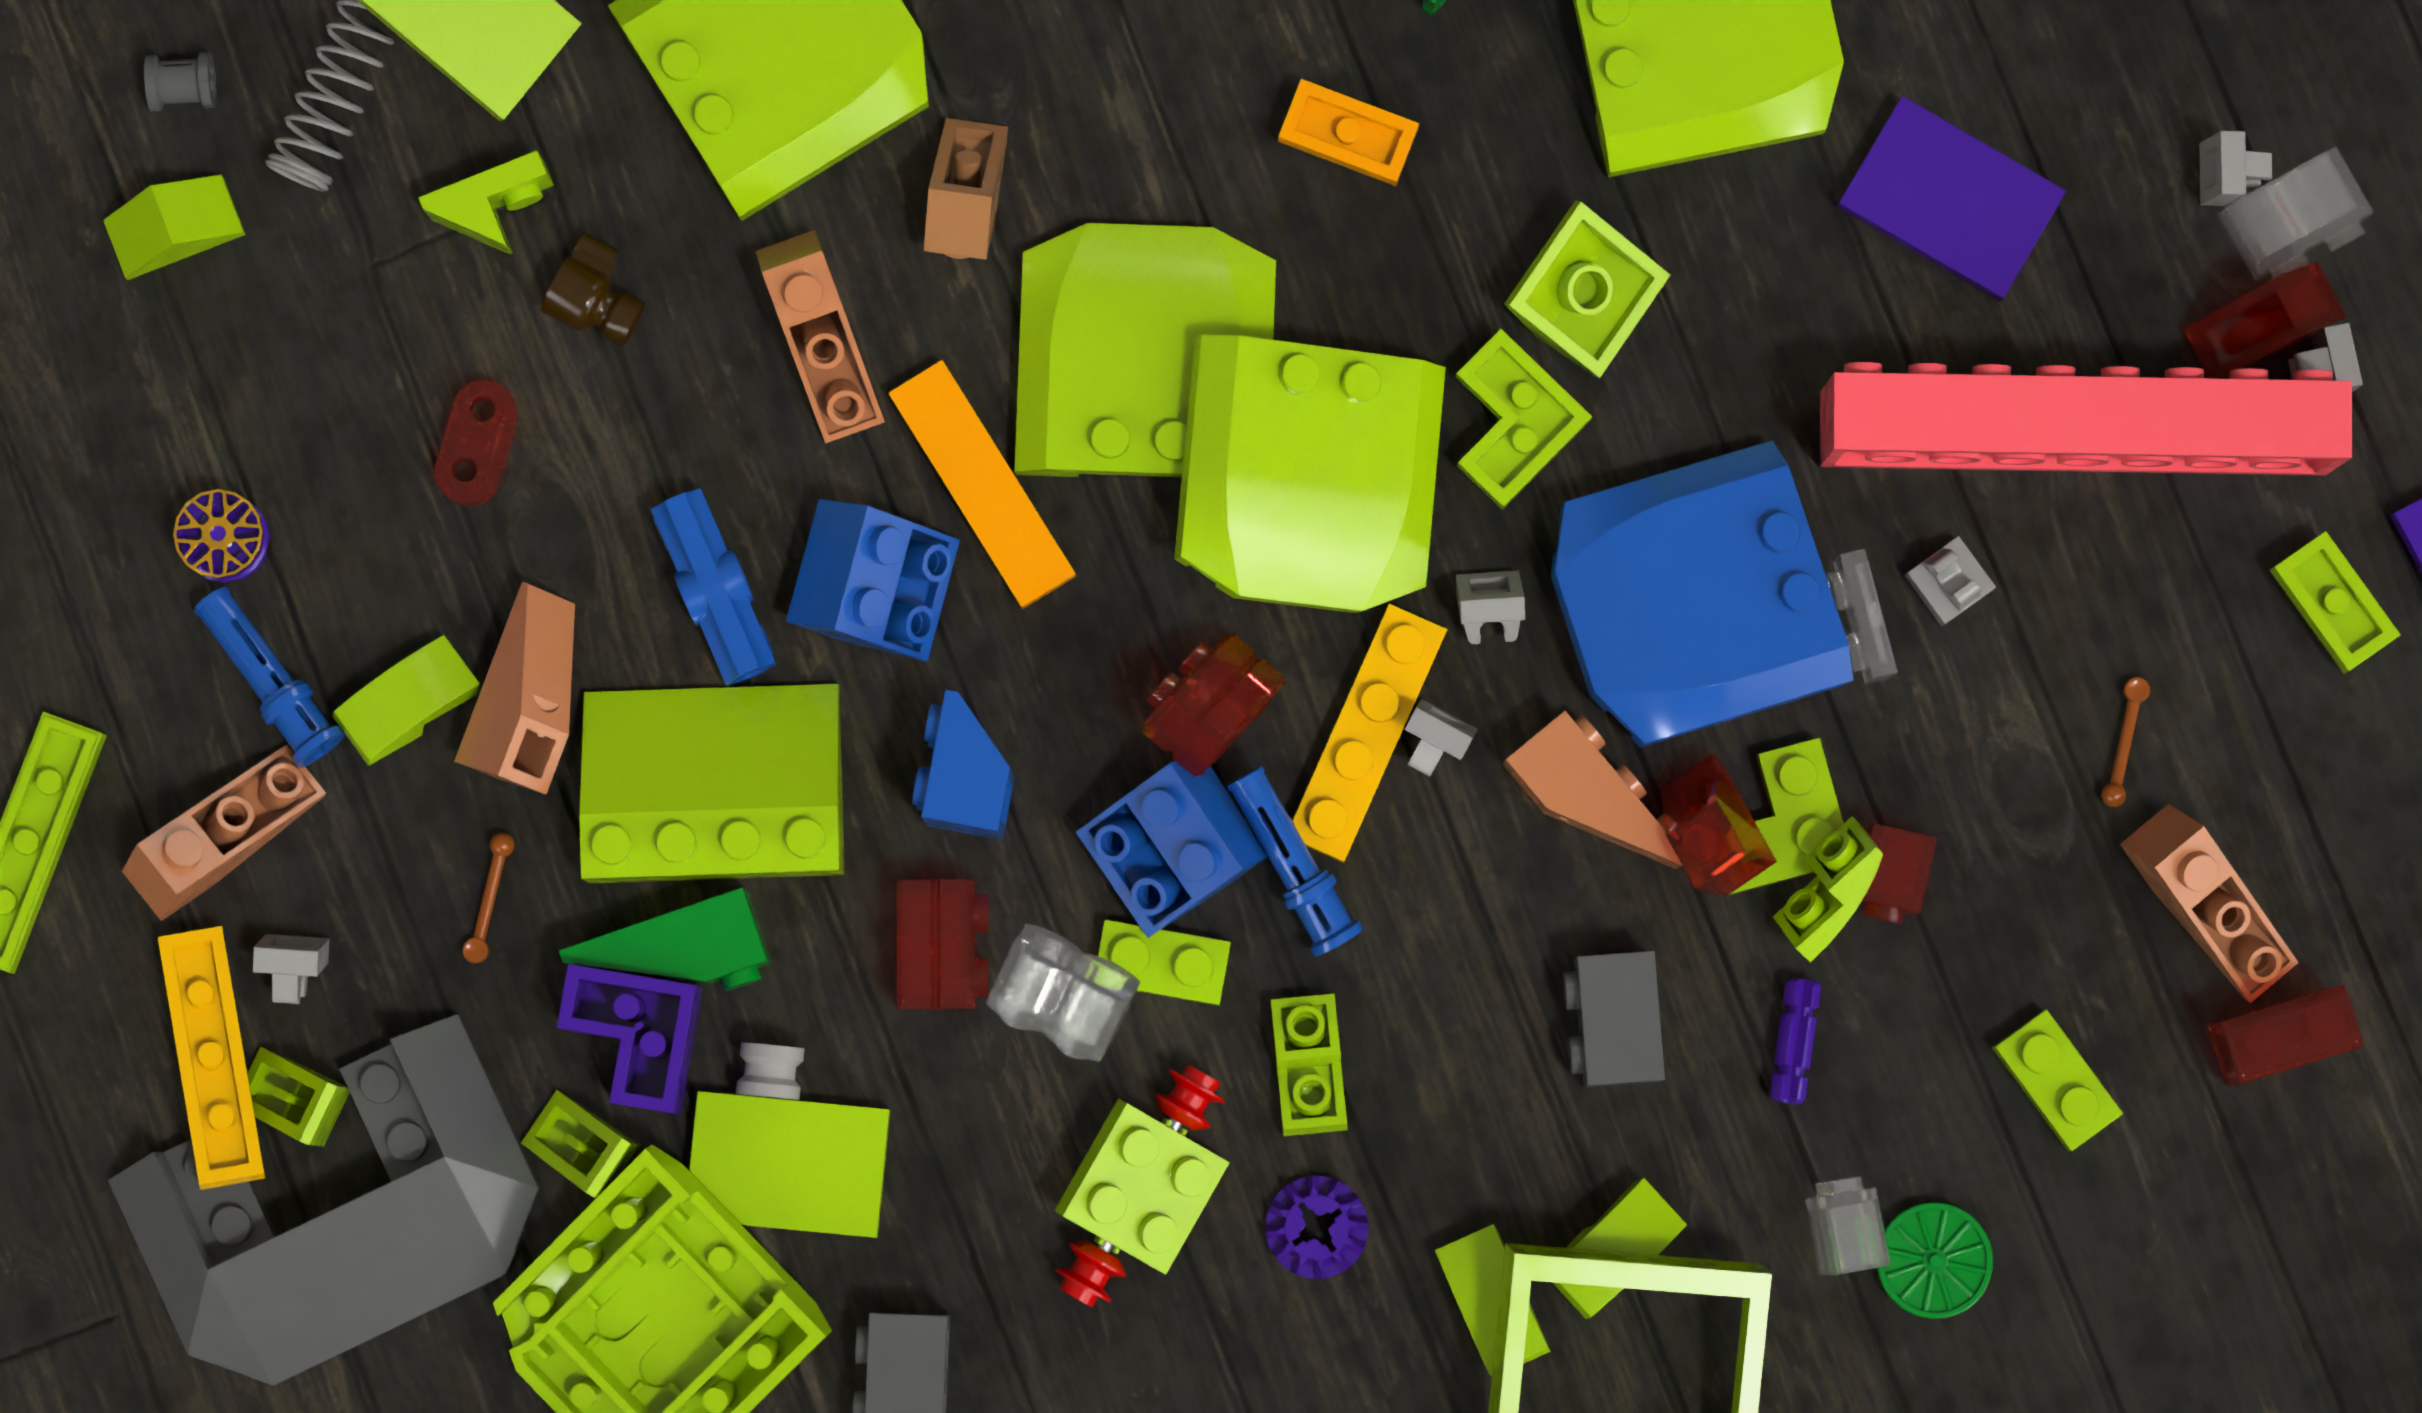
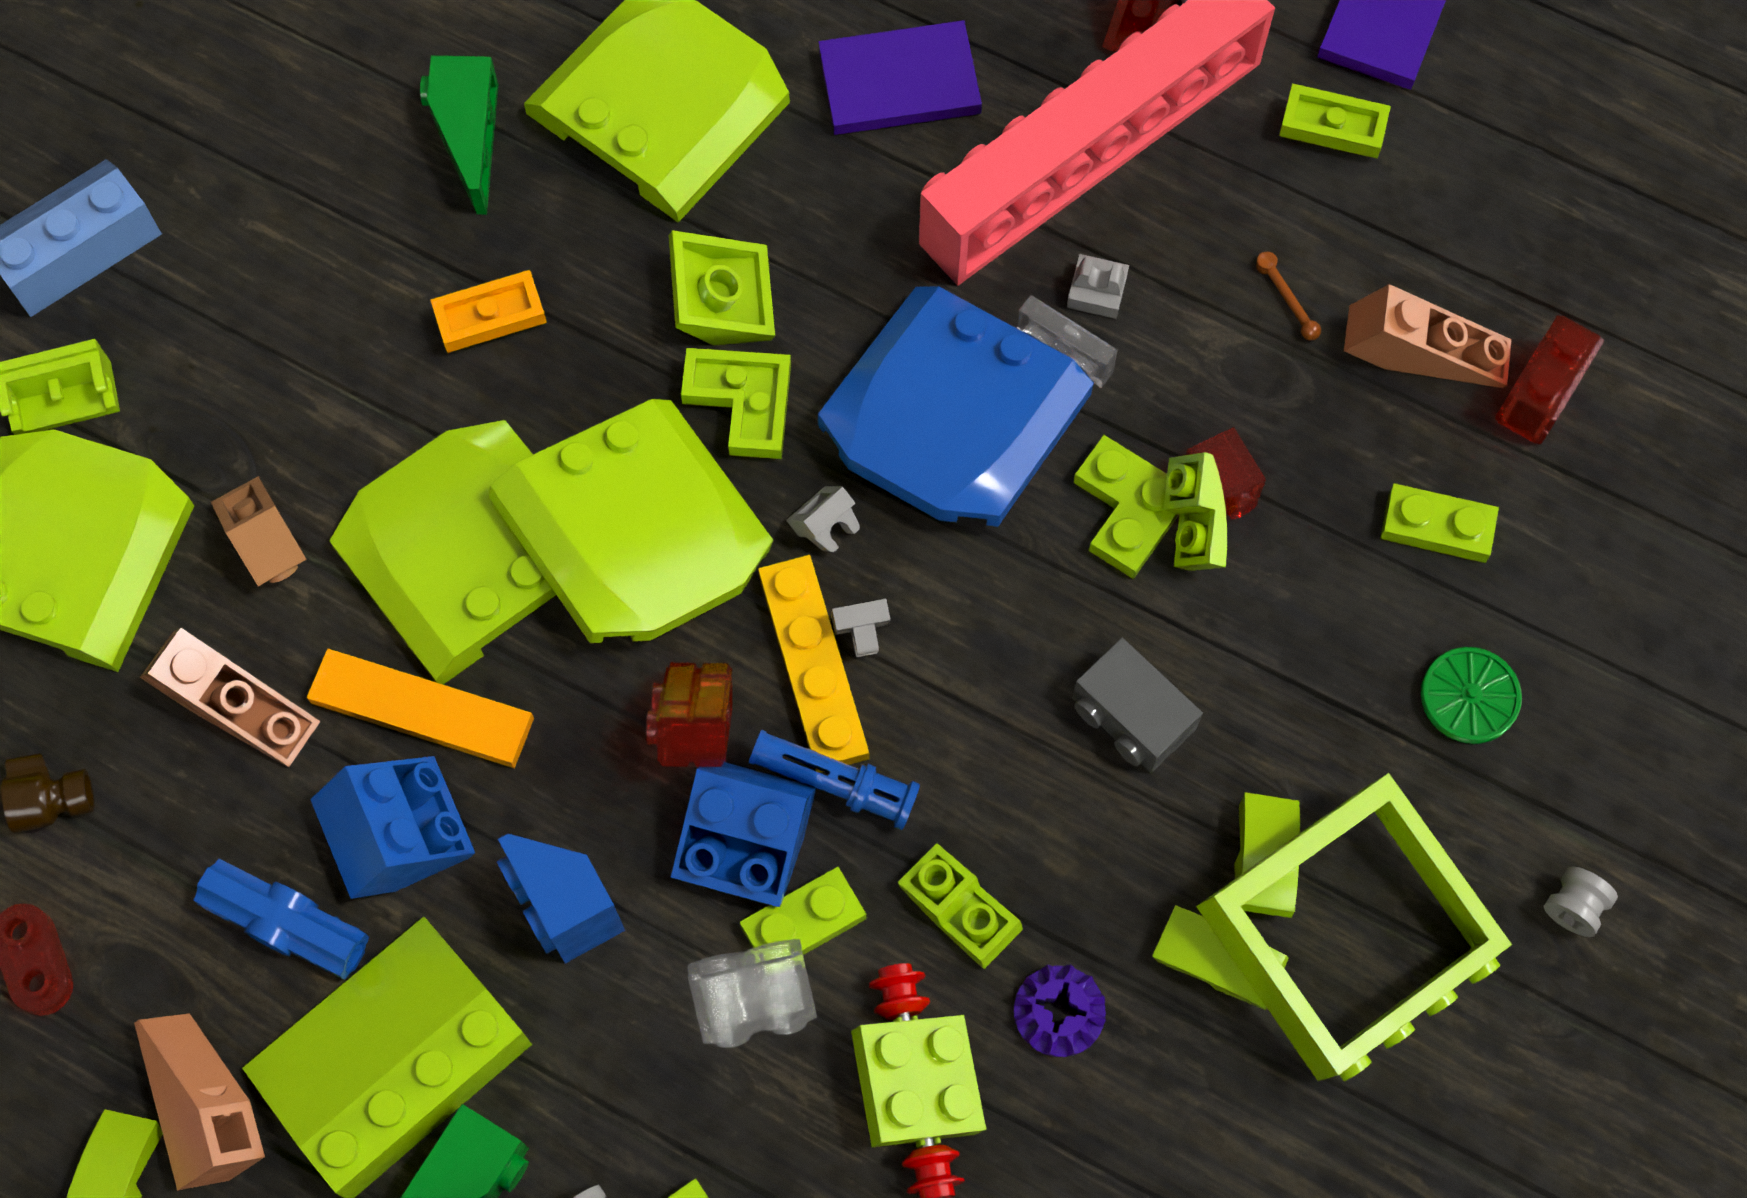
camera: 40 degrees left, 15 degrees down
clear red brick [897,879,989,1011] -> none
nougat slope [1503,711,1689,869] -> none
clear red slope [1661,754,1777,896] -> none
dark purple axle [1770,978,1821,1105] -> none
clear brick [1805,1176,1891,1276] -> none

